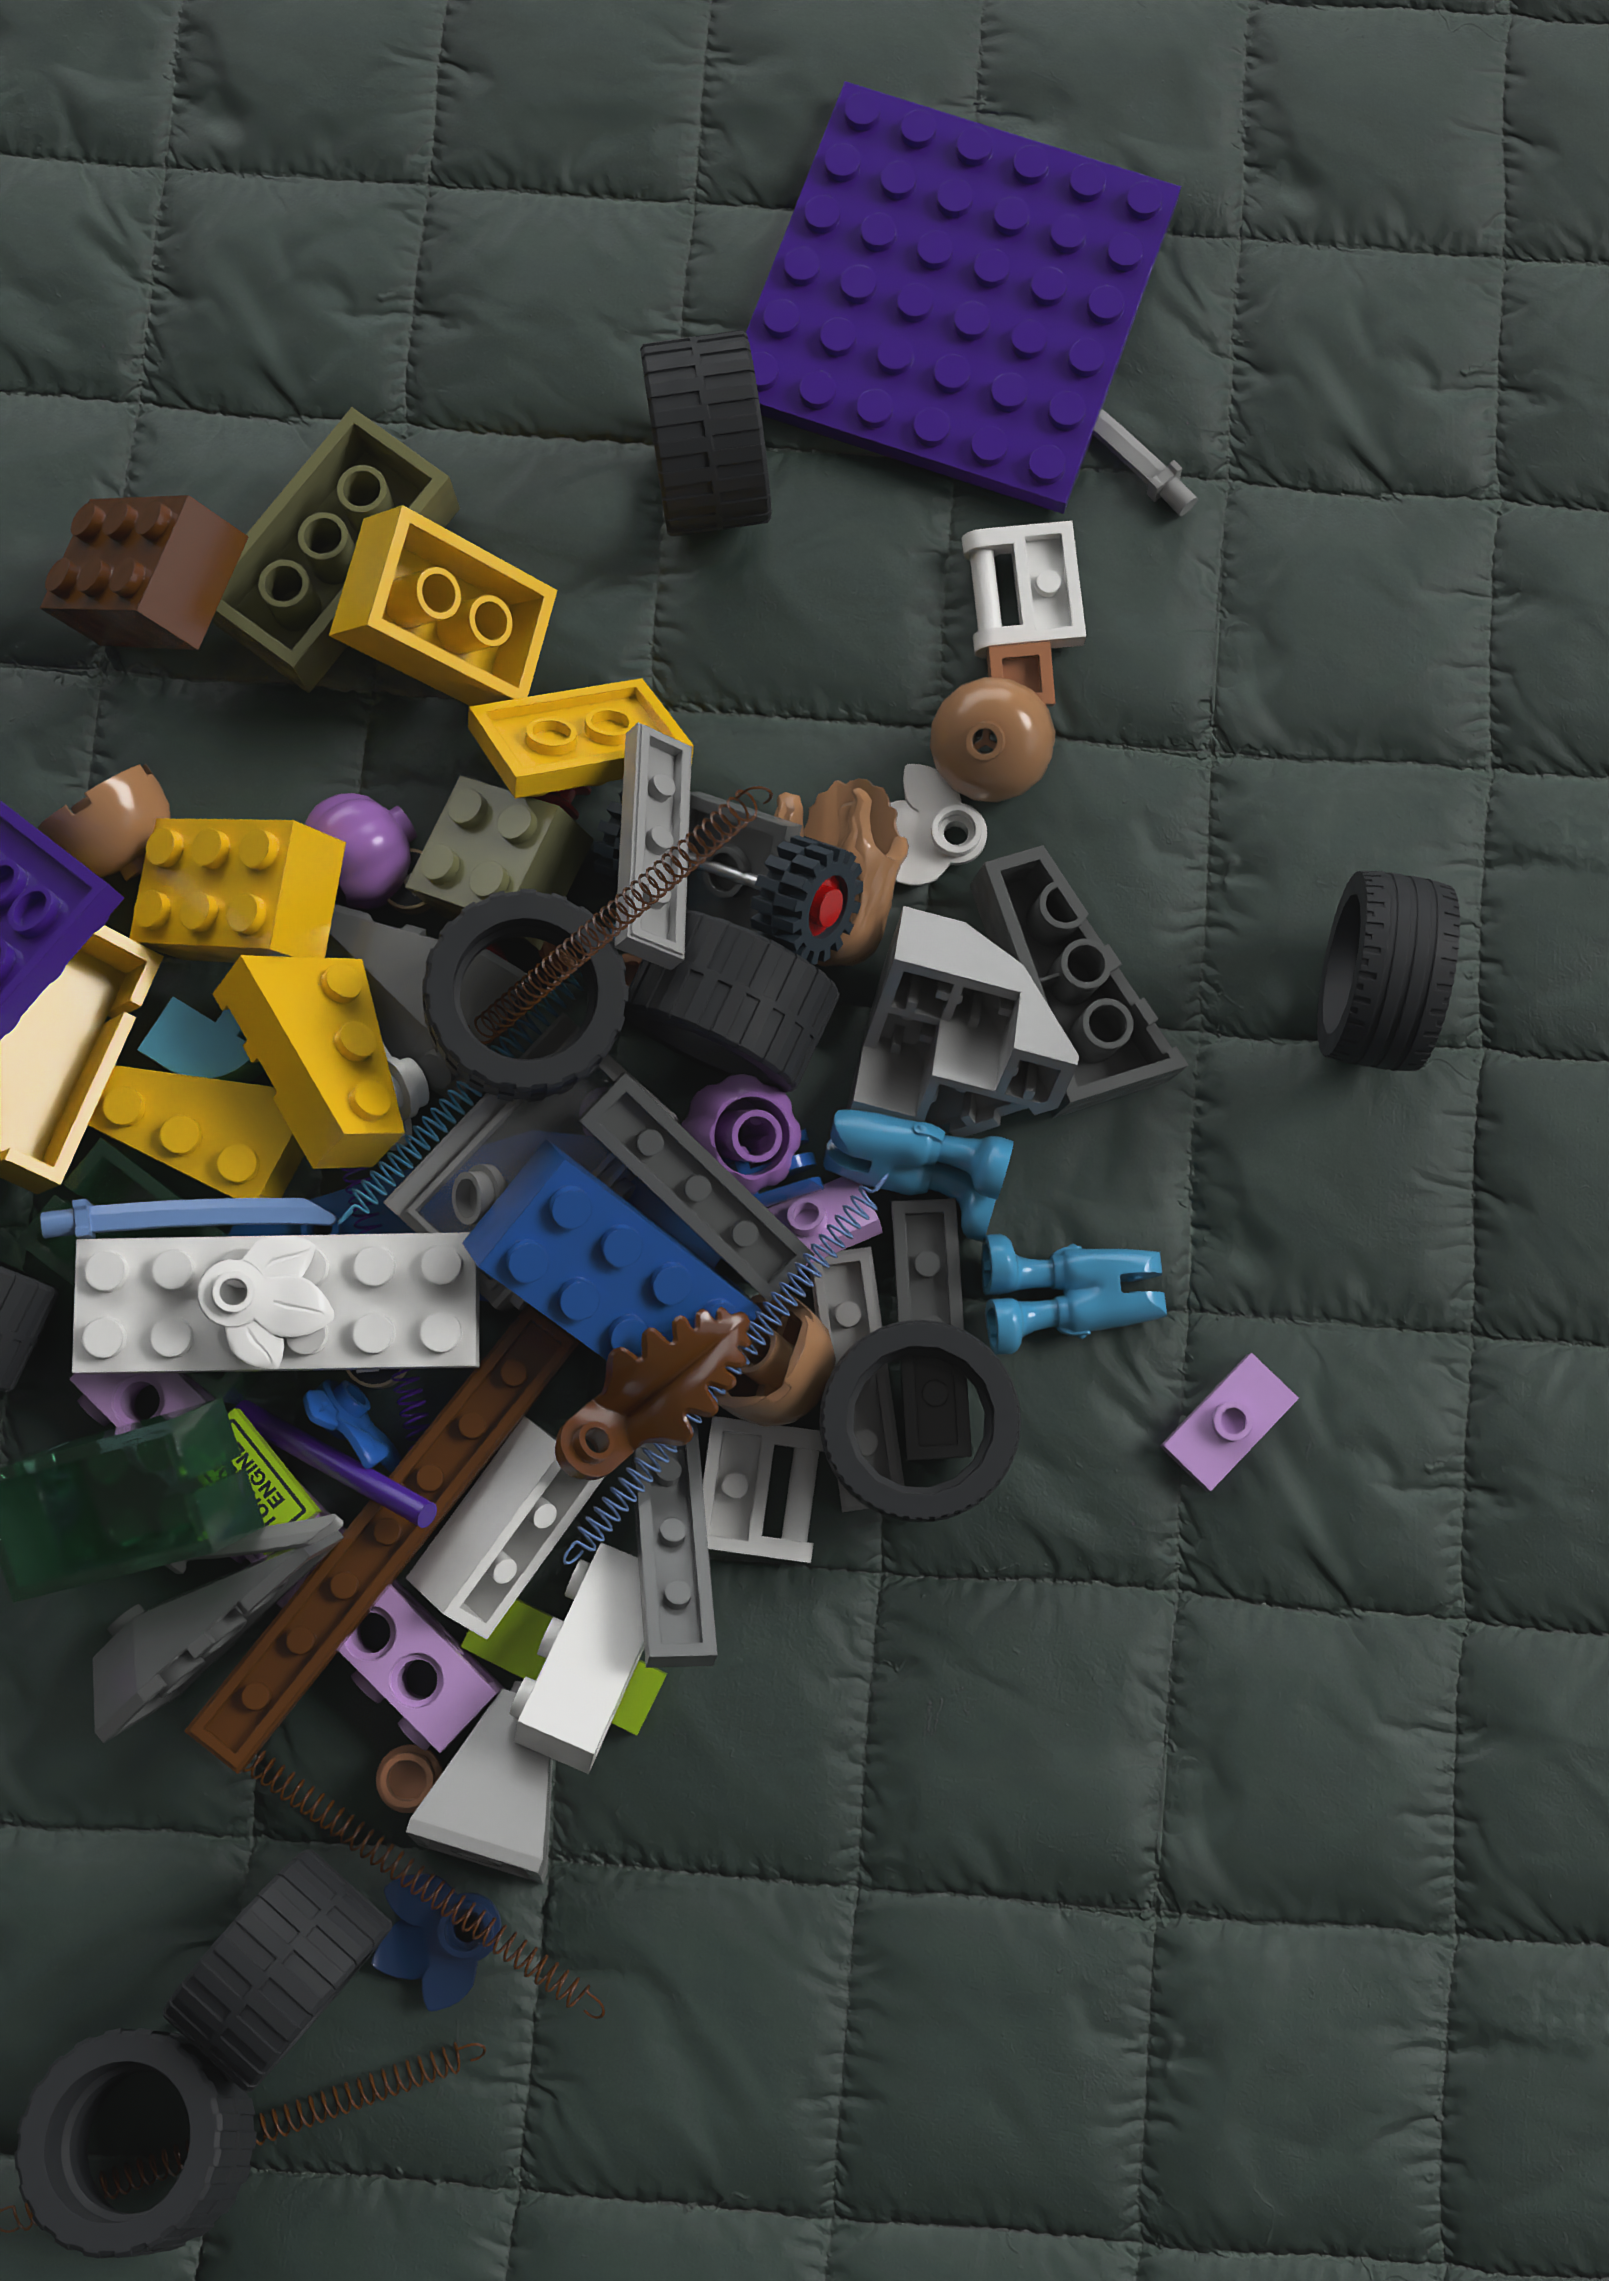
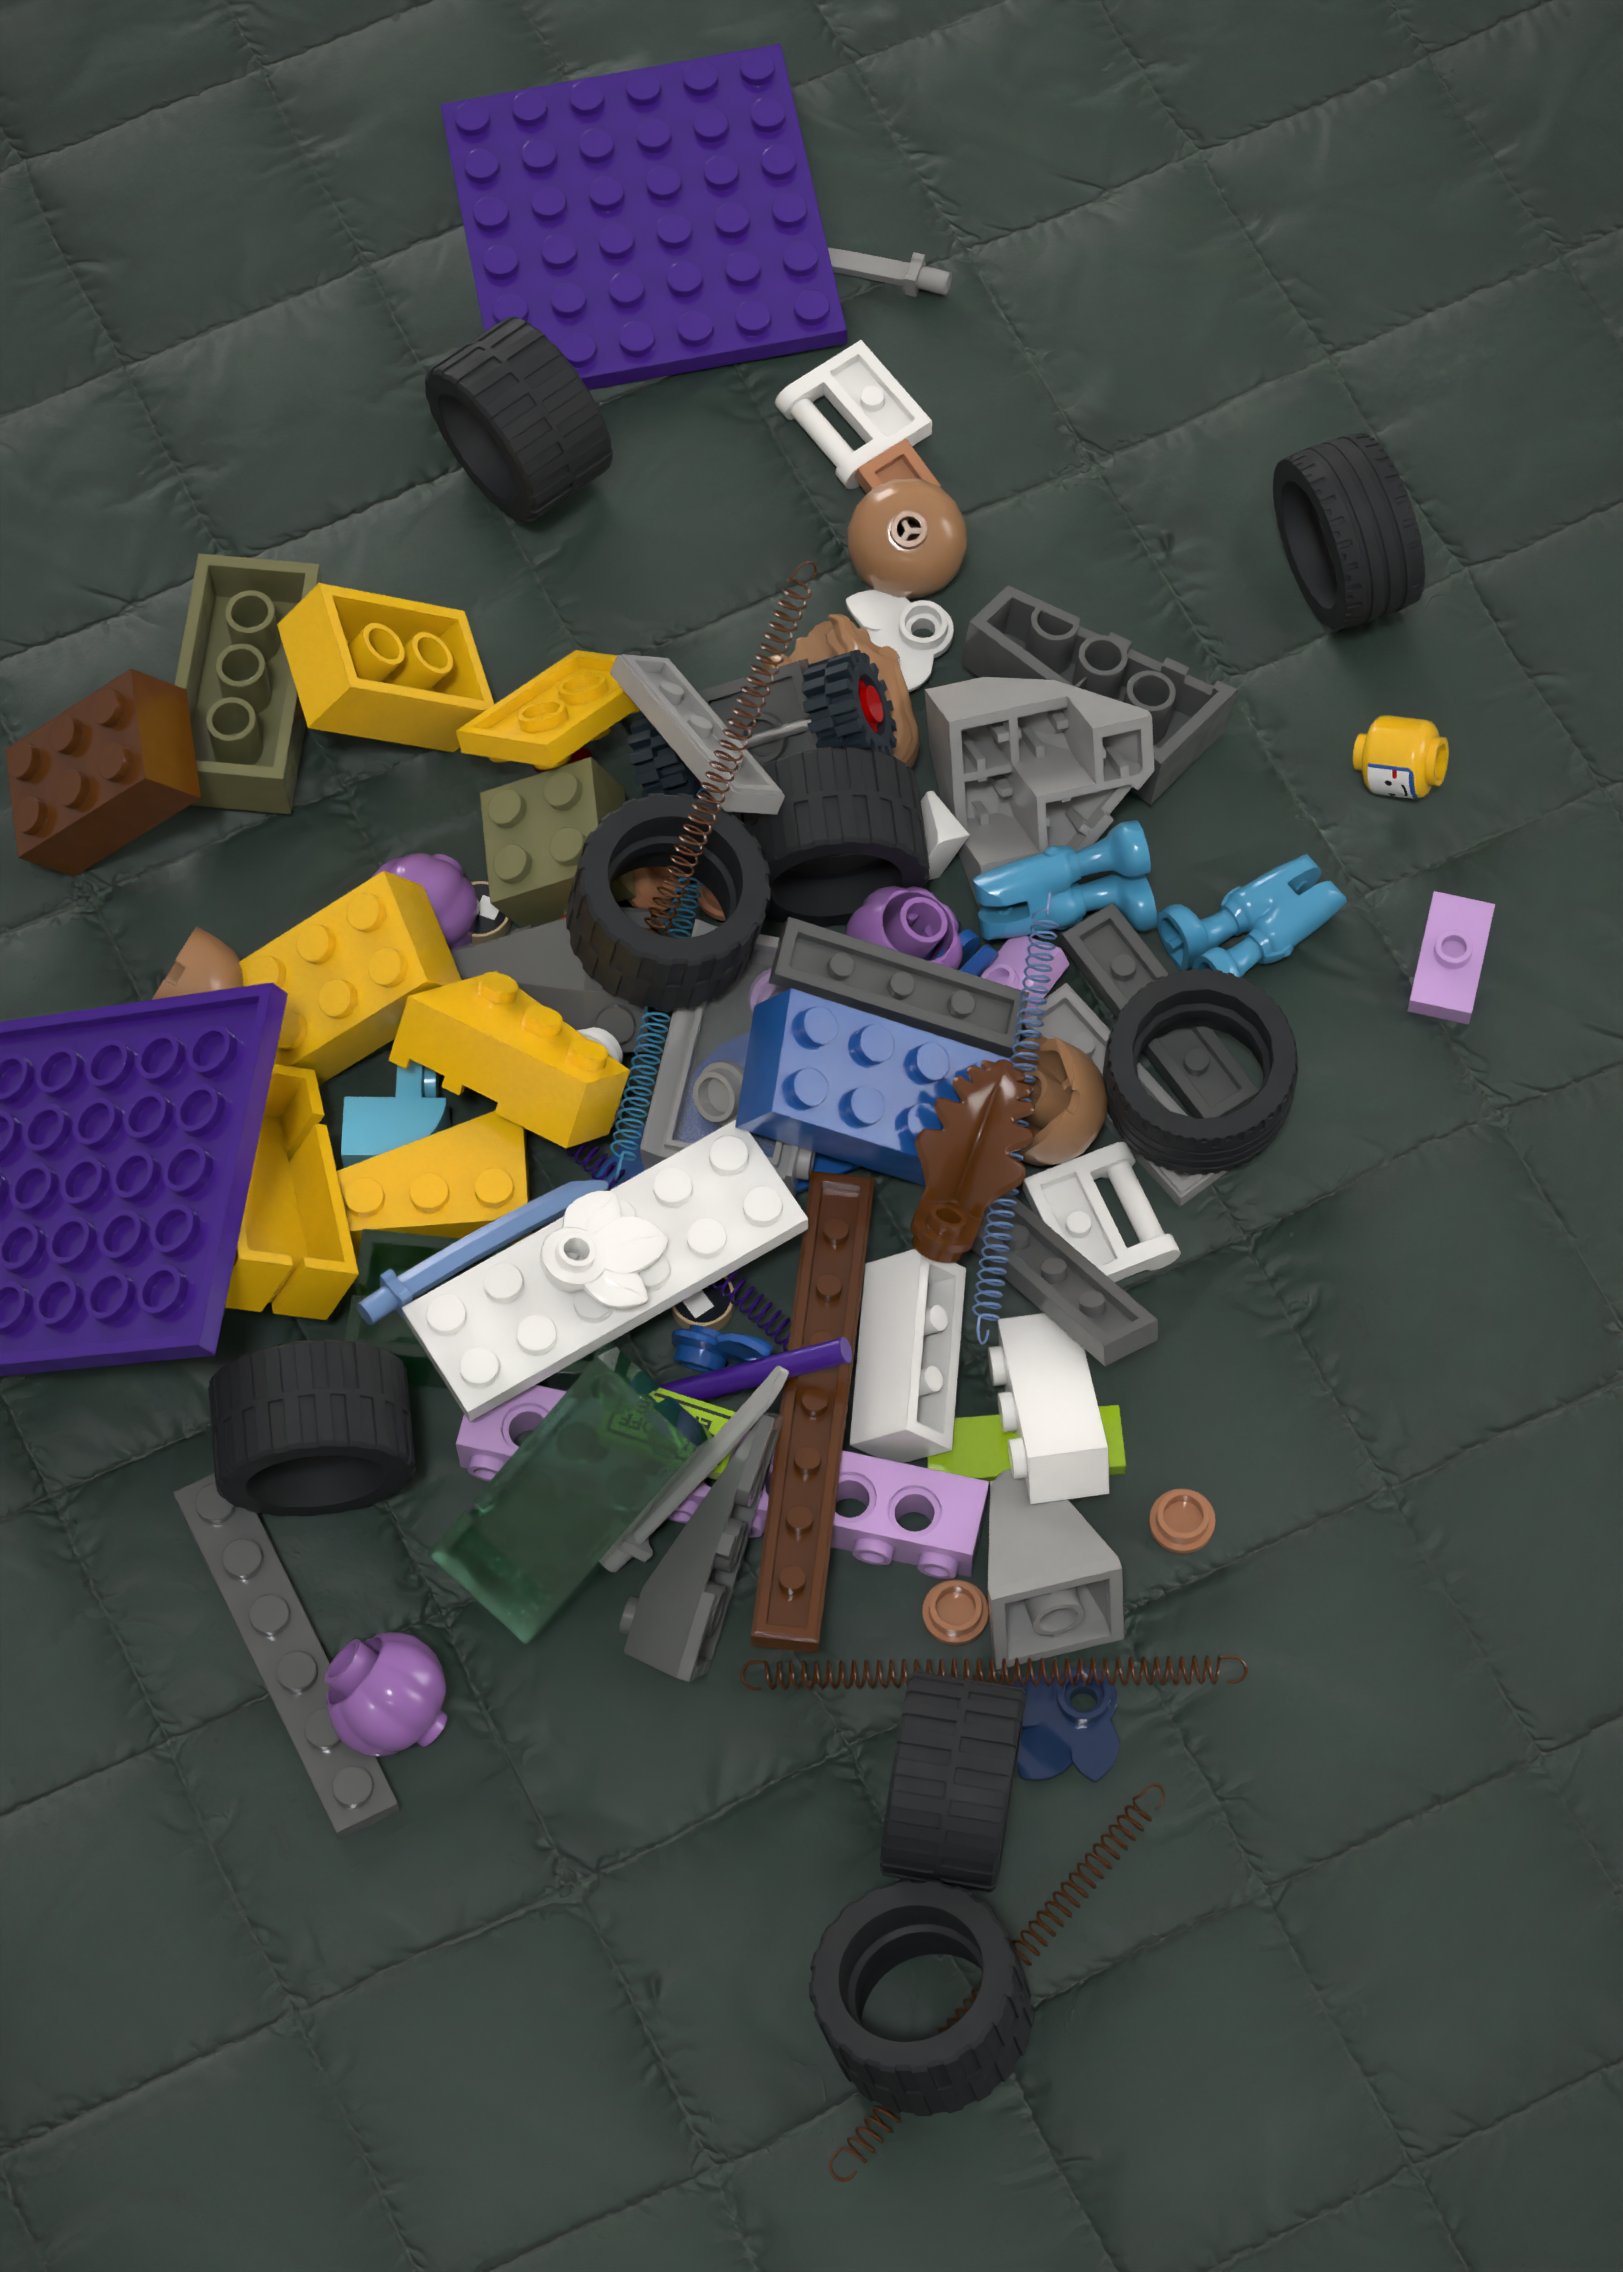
camera: 30 degrees left, 15 degrees down
none -> white slope [921,791,970,880]
none -> nougat plate [1149,1489,1216,1554]
none -> yellow head [1353,715,1449,799]

